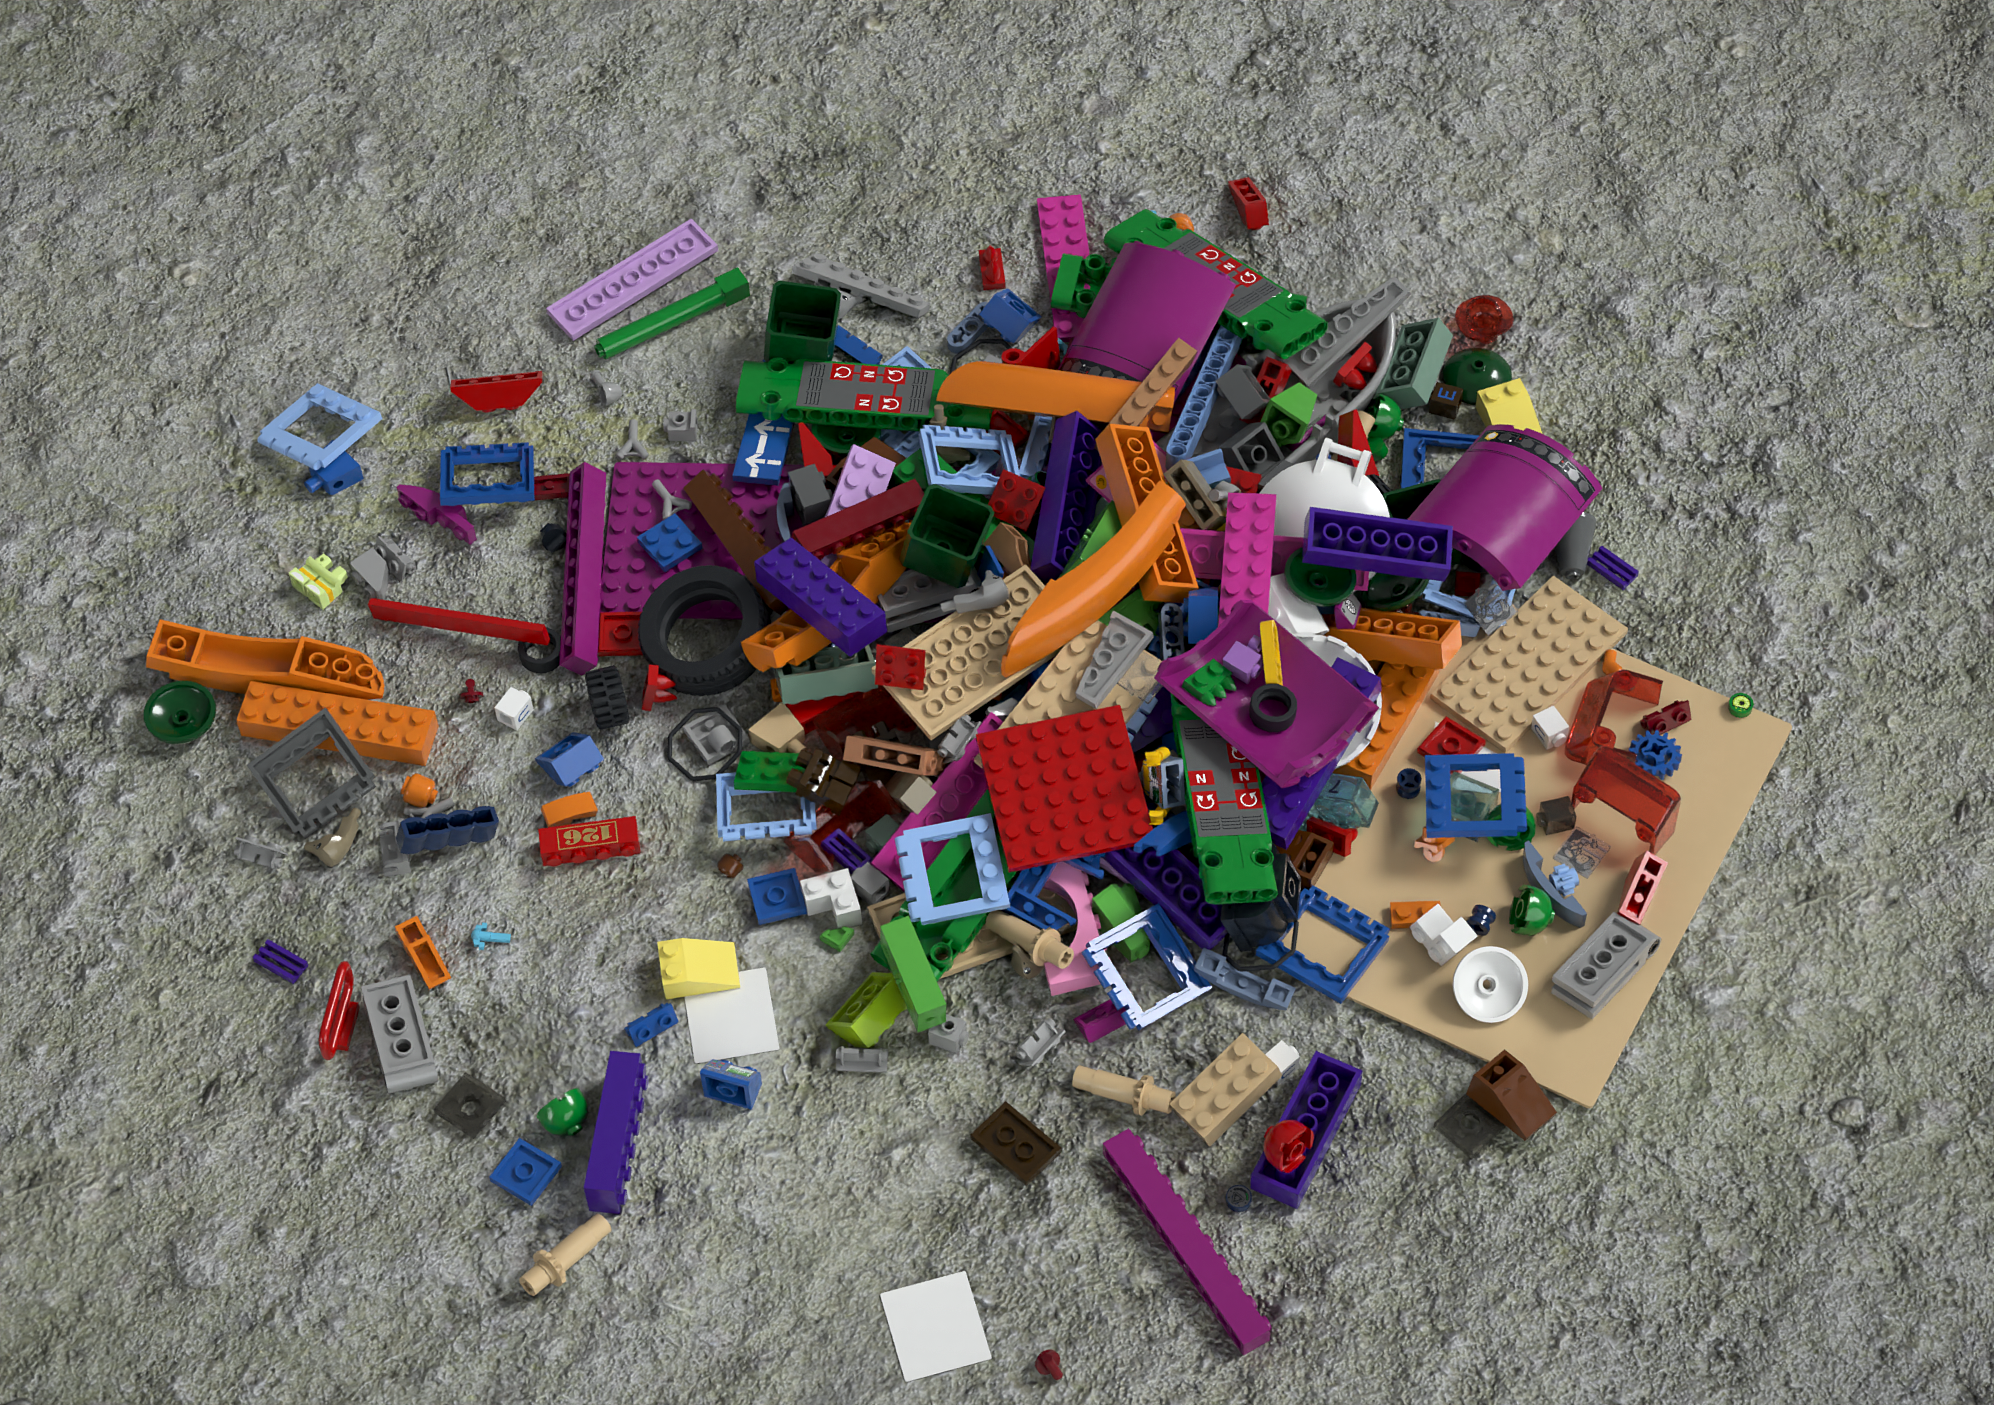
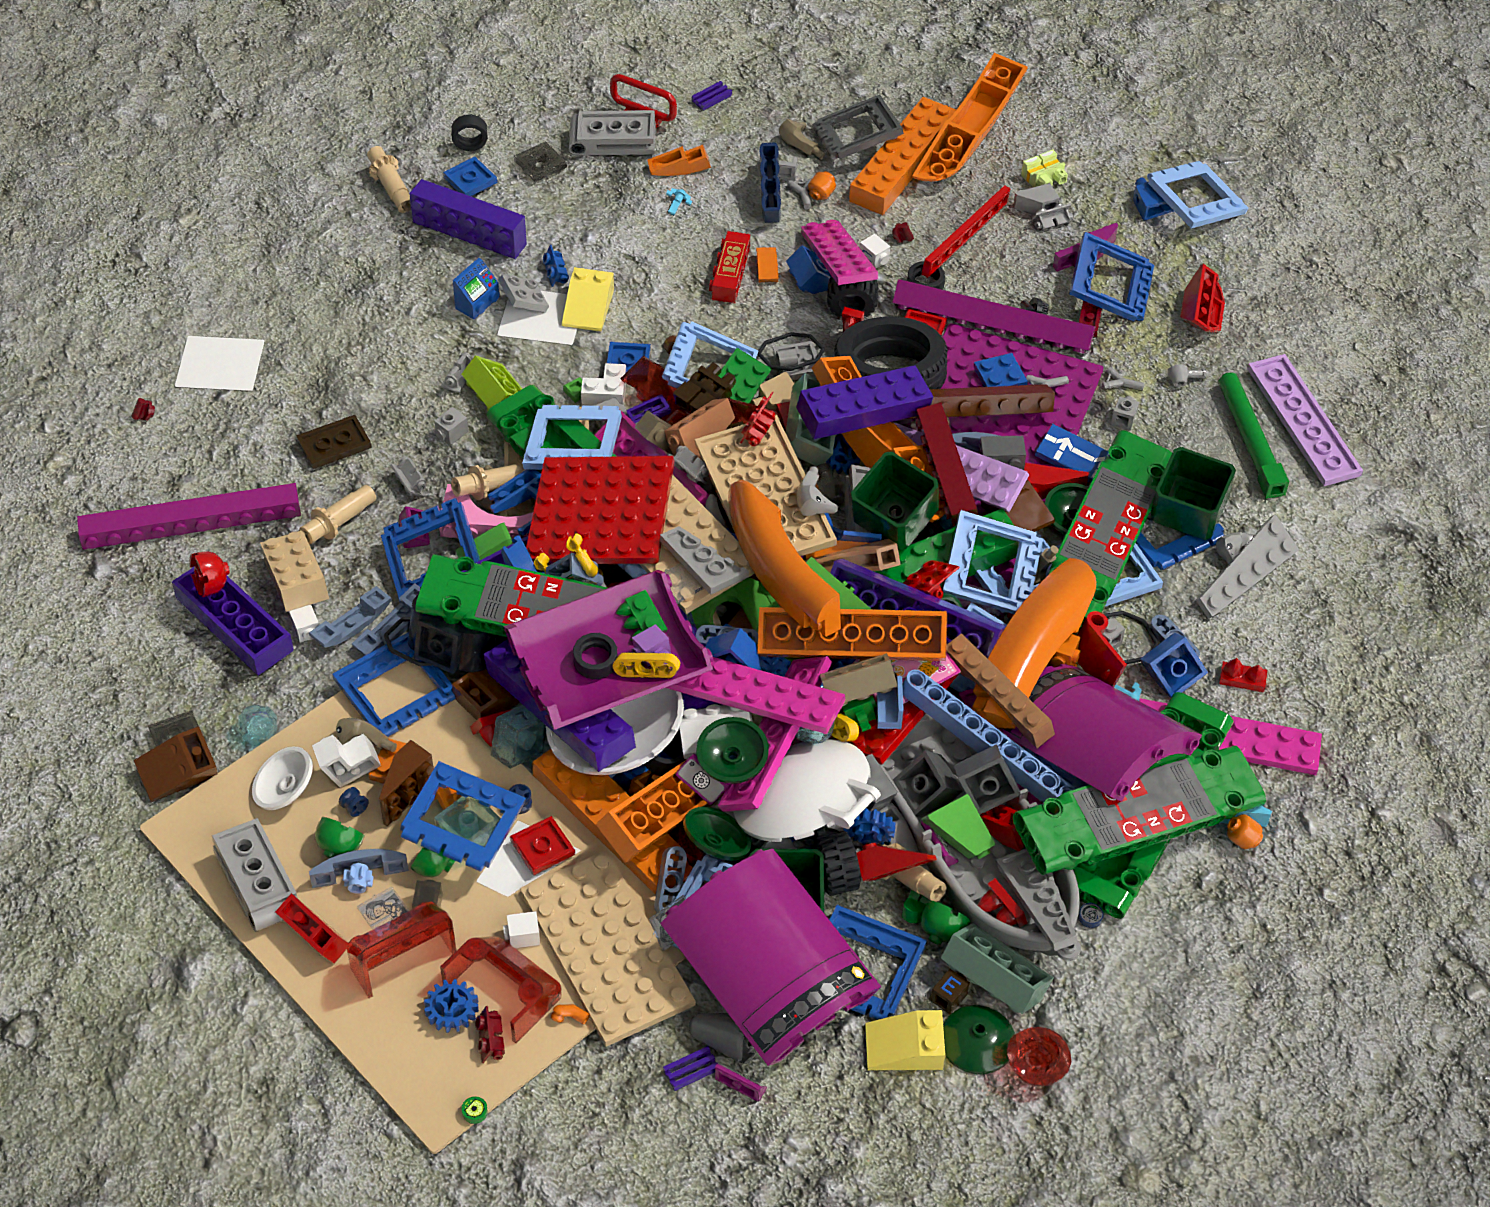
camera: 105 degrees right, 5 degrees down
dark green dish [143,681,216,744] -> none
light grey hinge [234,835,288,869] -> none
green cylinder [536,1088,589,1137] -> none
bright green brick [880,916,946,1032] -> none
light grey bar [1209,481,1241,508] -> none
red slope [1228,177,1269,230] -> none
dark purple brick [1302,507,1453,582] -> none
none -> clear light blue hair [237,704,277,746]
none -> sand blue slope [309,586,392,648]
none -> dark tan animal [336,718,397,752]
none -> reddish brown slope [379,740,434,827]
none -> black tyre [451,114,488,151]
none -> light grey plate [498,274,549,313]
none -> magenta slope [715,1064,767,1102]
none -> dark pink plate [801,220,878,285]

